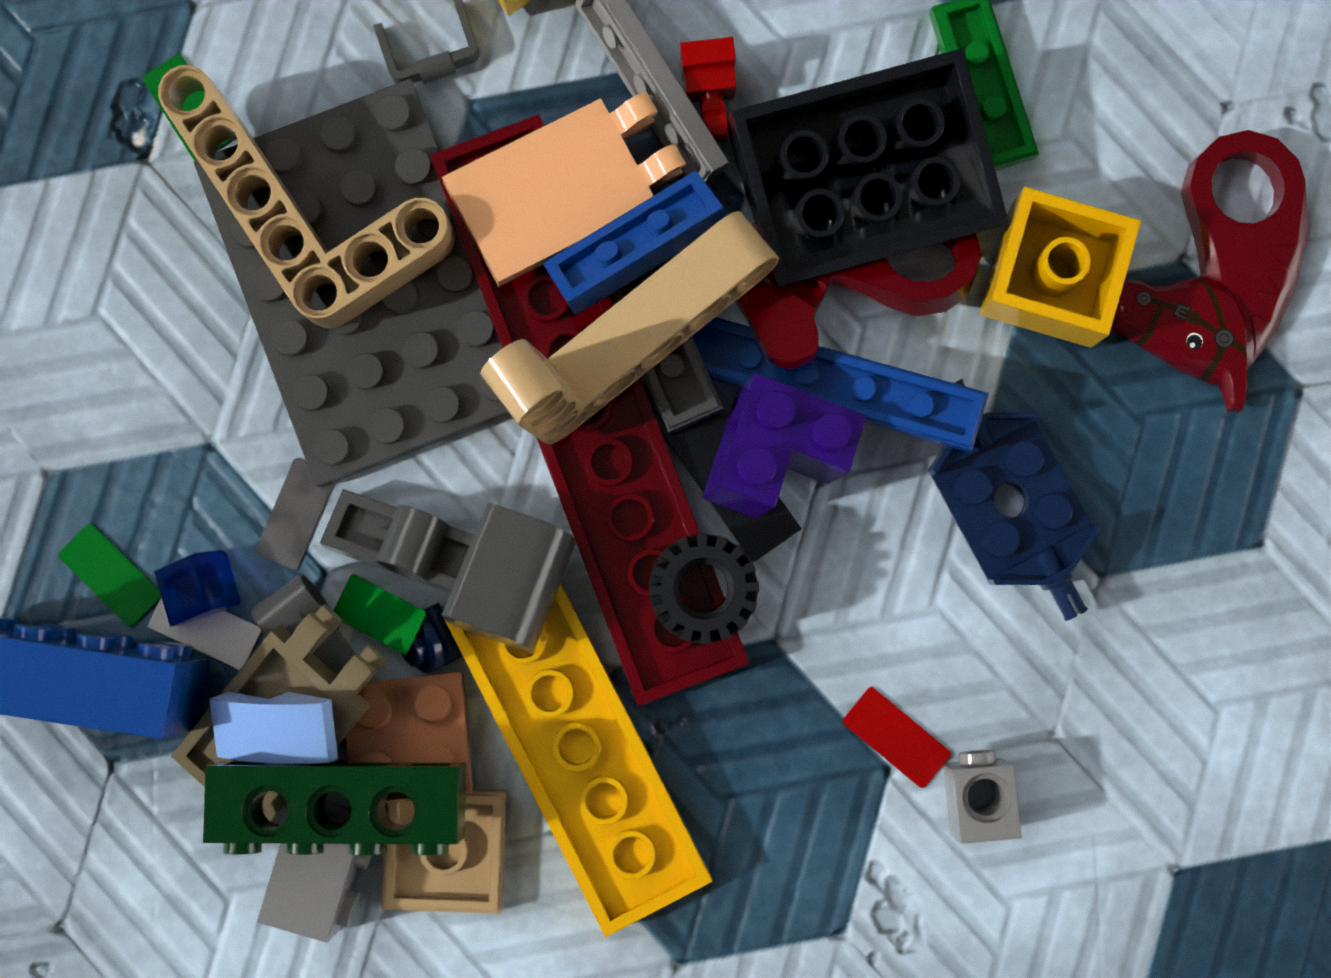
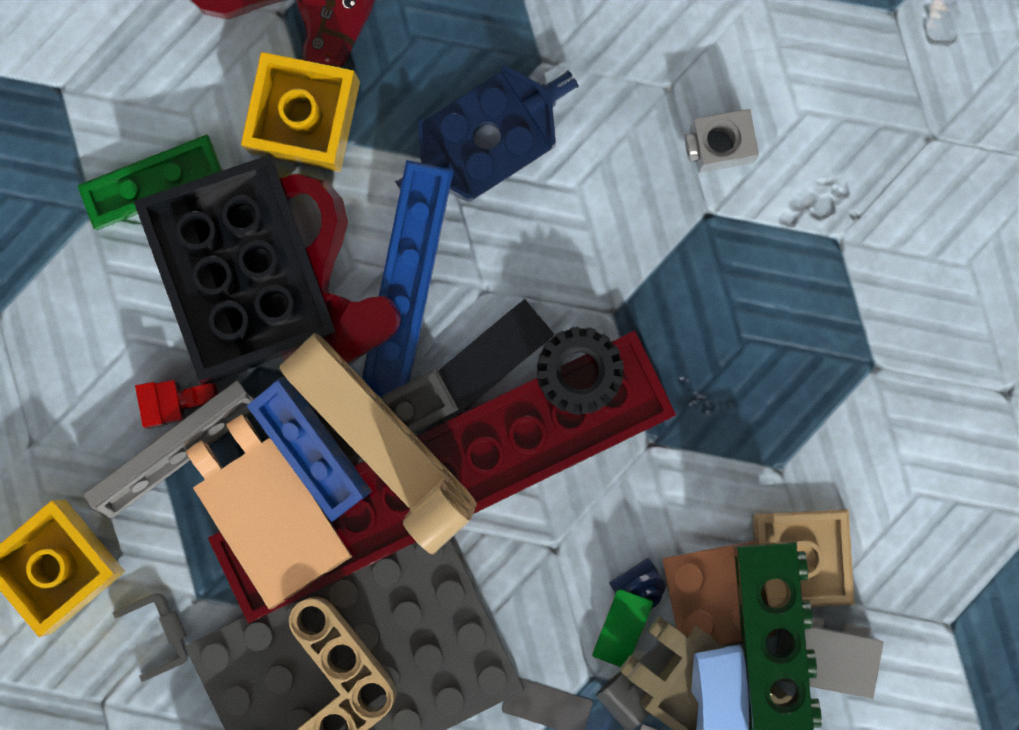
camera: 90 degrees left, 0 degrees up
dark grey plate [320,489,576,654] -> none
yellow plate [444,583,713,938] -> none
dark purple brick [702,373,867,519] -> none
red sticker [843,687,951,788] -> none

